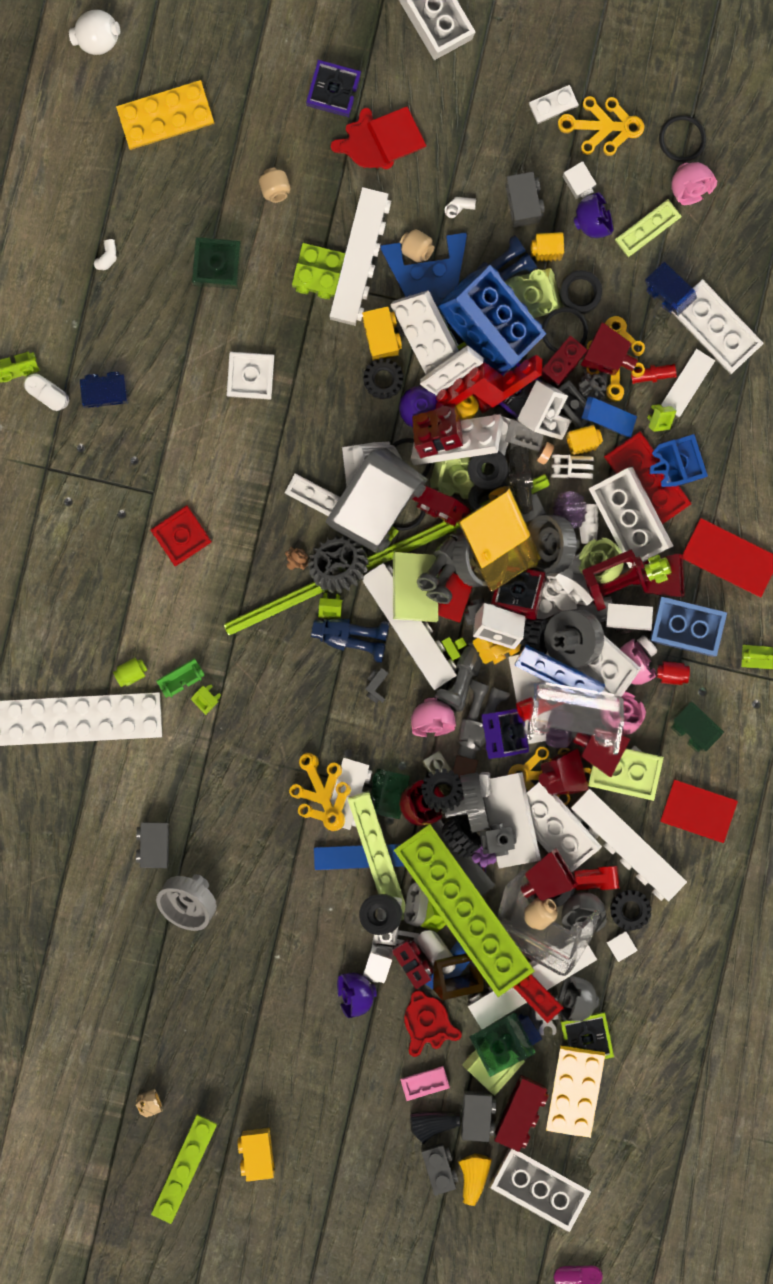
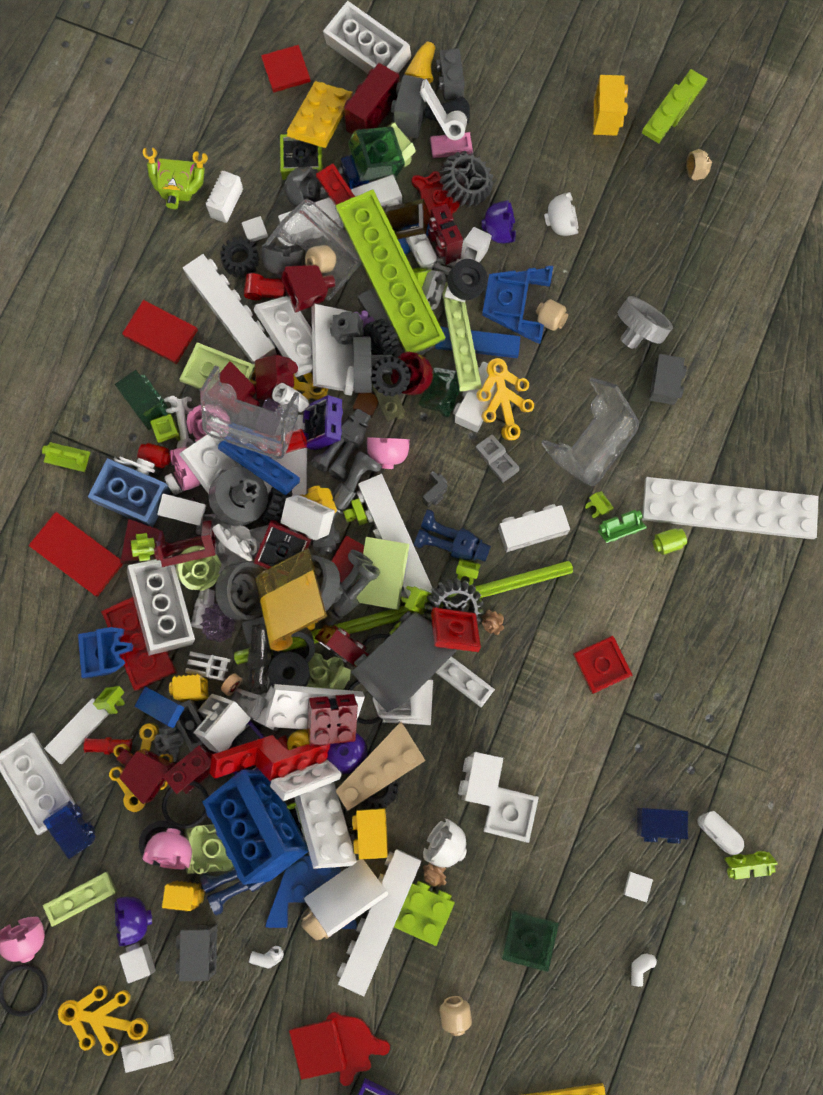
camera: 170 degrees left, 10 degrees down
none -> white plate [114,456,155,475]
none -> lime torso [143,147,208,209]
none -> bright pink cylinder [143,828,192,870]
none -> lime panel [150,414,180,443]
none -> white bar [164,396,194,448]
none -> white brick [206,171,243,223]
none -> red tile [261,45,311,93]
none -> white hinge [272,383,309,412]
none -> white tile [304,859,388,937]
none -> tan wing [336,722,426,811]
none -> lime tile [401,586,431,613]
none -> white door [419,79,467,140]
none -> white cylinder [423,819,467,867]
none -> medium nougat plant [423,863,446,887]
none -> red tile [431,607,481,652]
none -> dark grey gear [439,151,494,207]
none -> white brick [458,752,503,807]
none -> light grey slope [475,435,520,483]
none -> blue wing [482,266,553,344]
none -> white brick [498,504,570,552]
none -> tan head [536,299,568,331]
none -> clear windscreen [541,378,639,486]
none -> white cylinder [545,192,579,236]
none -> white tile [623,872,653,902]

